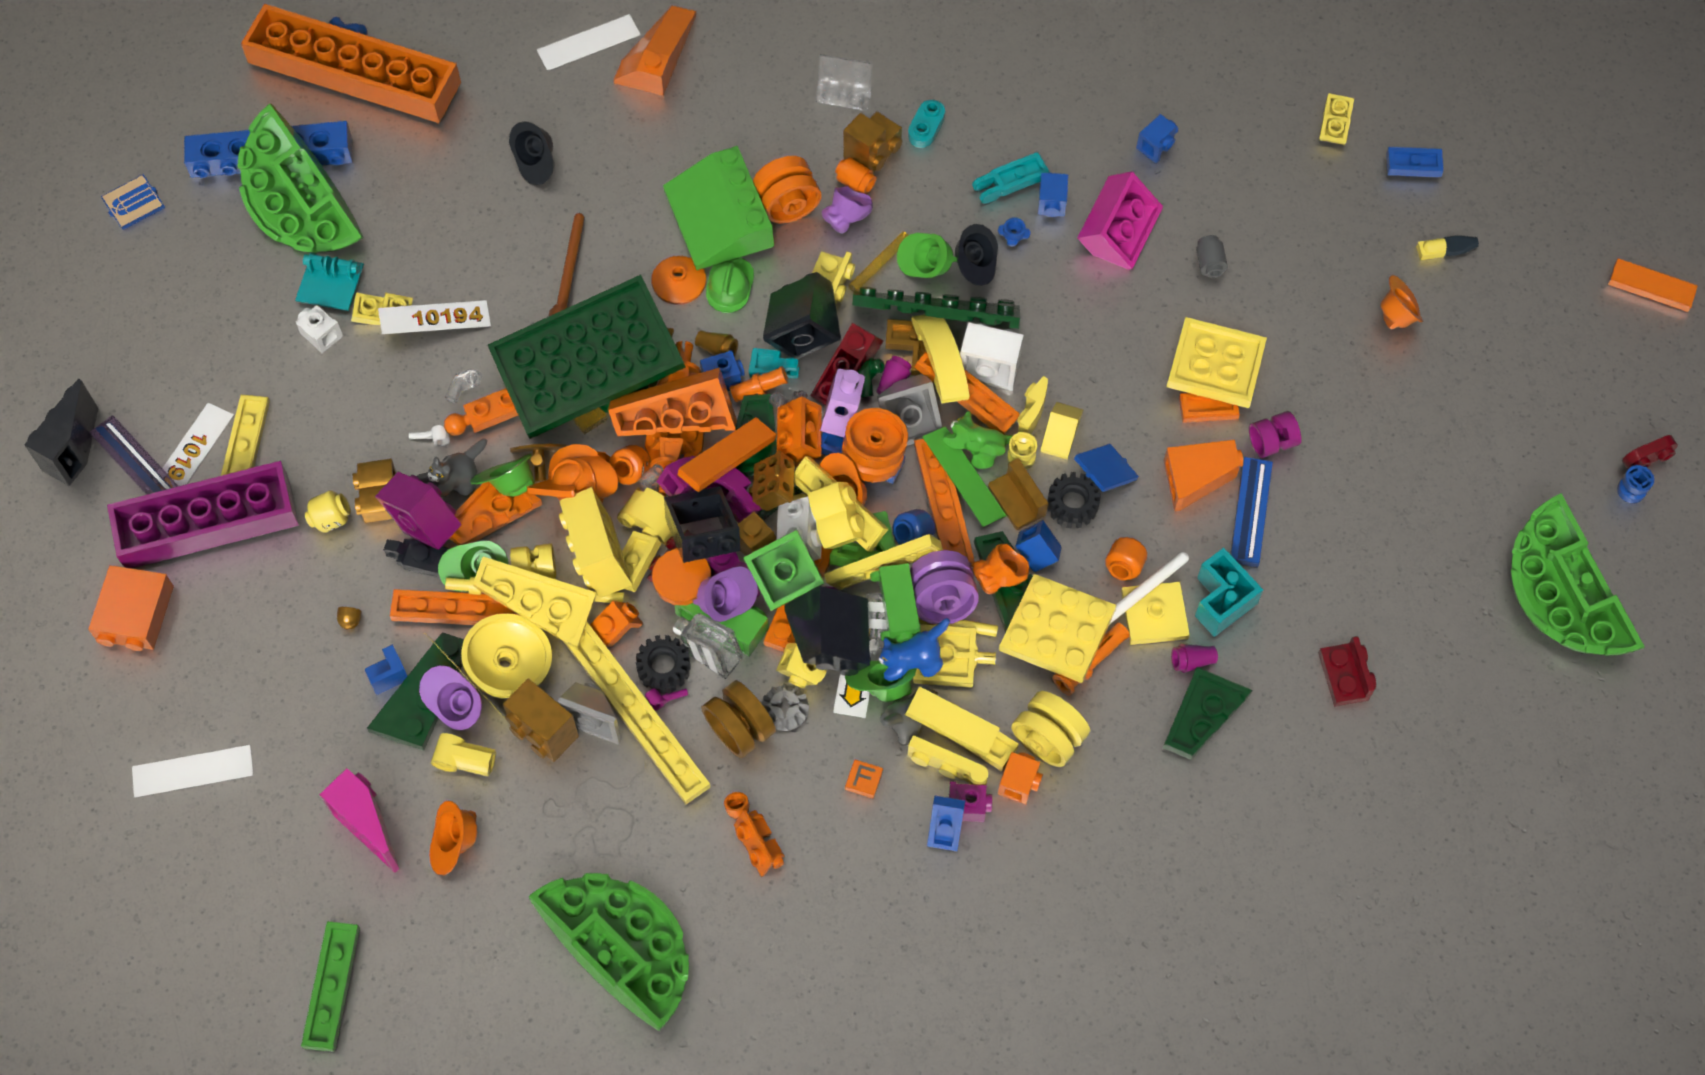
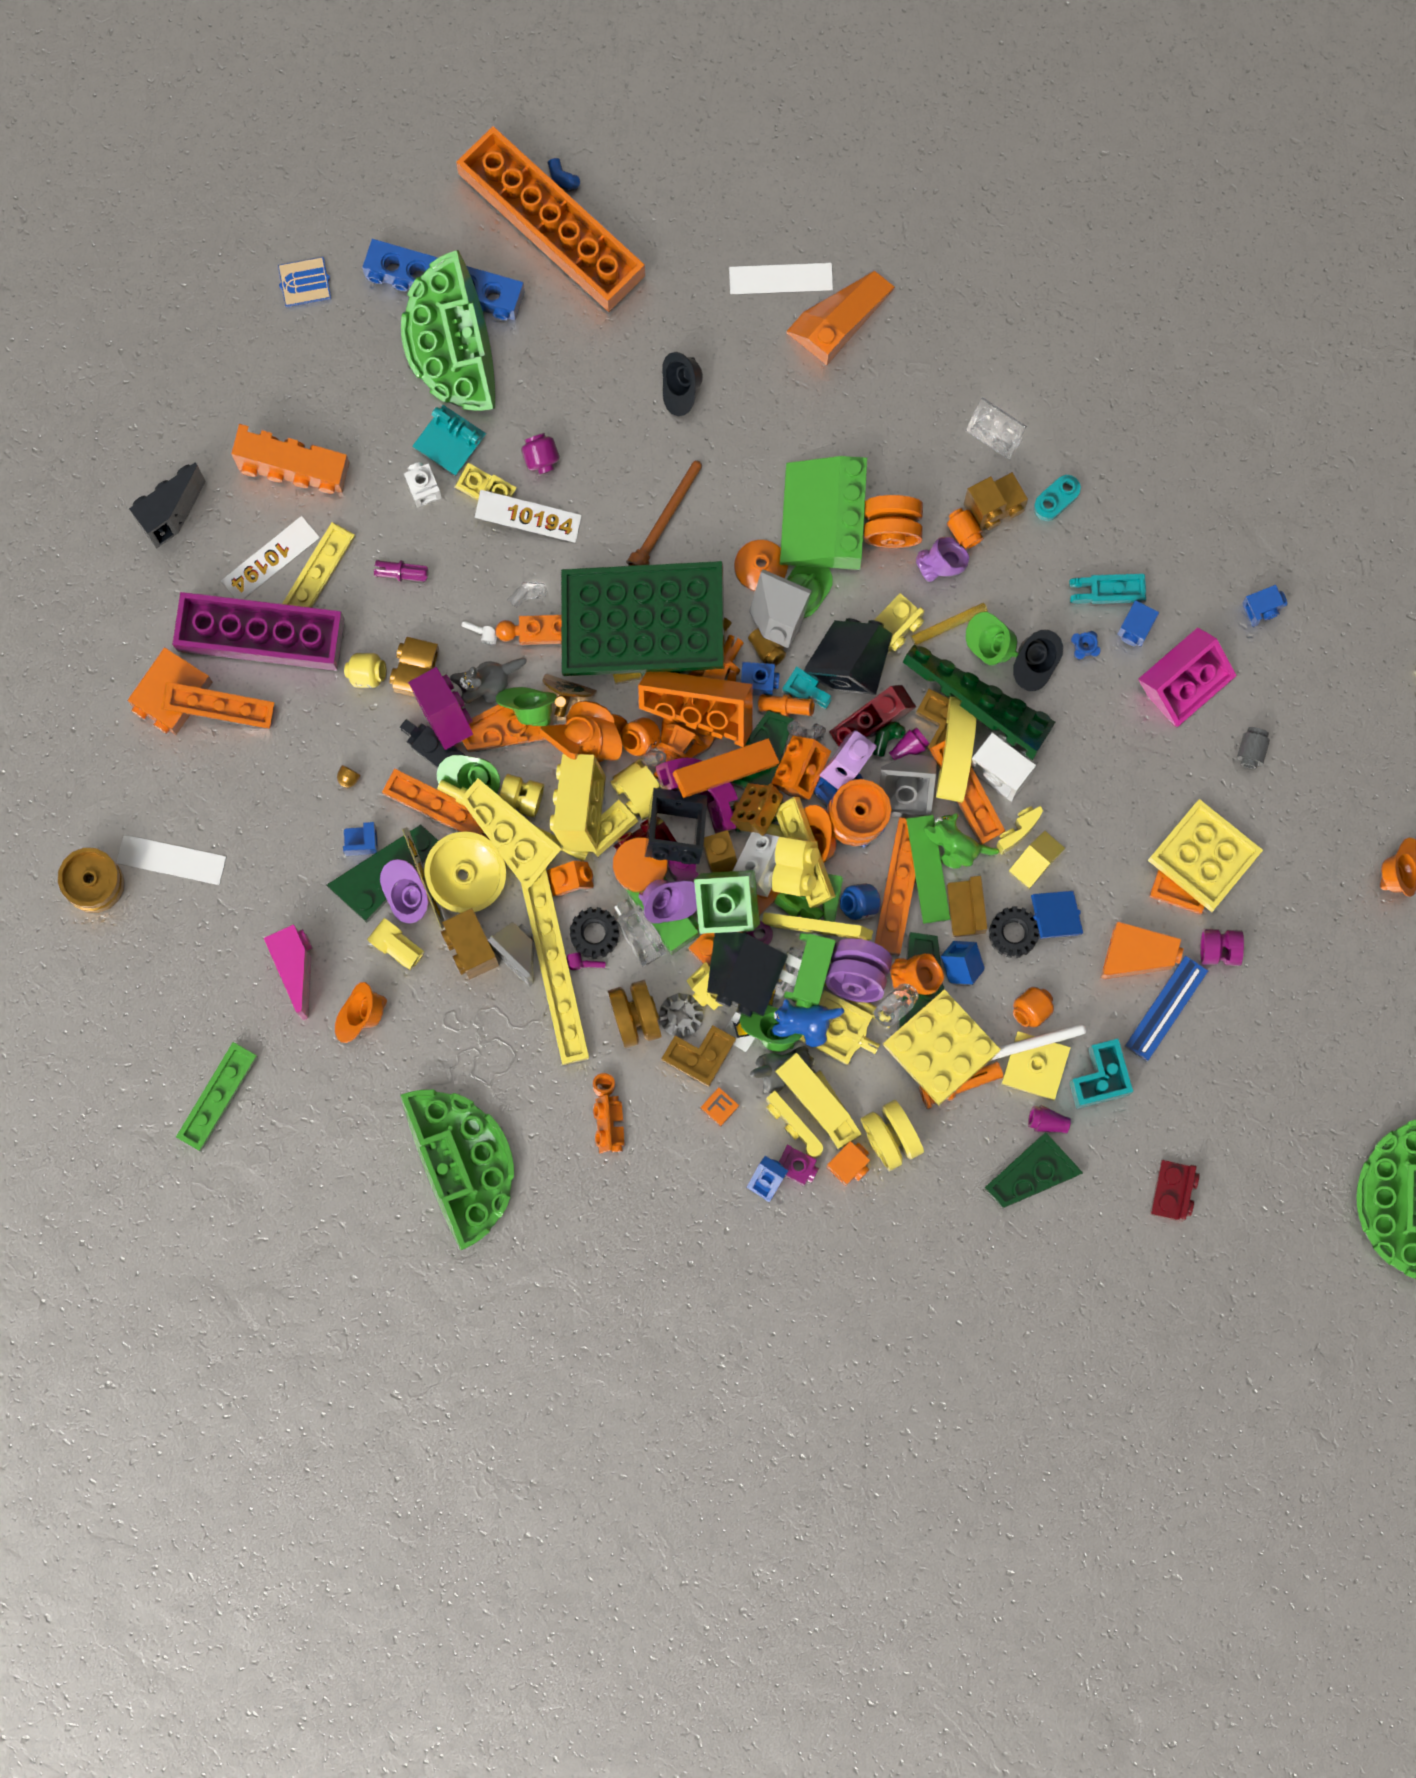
camera: 25 degrees right, 15 degrees up
tile [90,415,179,495] -> none
light yellow wheel [1007,432,1038,470] -> none
none -> pearl gold wheel [58,848,124,913]
none -> orange plate [162,682,274,729]
none -> orange wedge [231,424,350,494]
none -> magenta axle [374,560,429,582]
none -> magenta head [521,433,560,475]
none -> pearl gold plate [661,1025,736,1087]
none -> light grey slope [749,569,812,648]
none -> clear beam [874,984,918,1027]

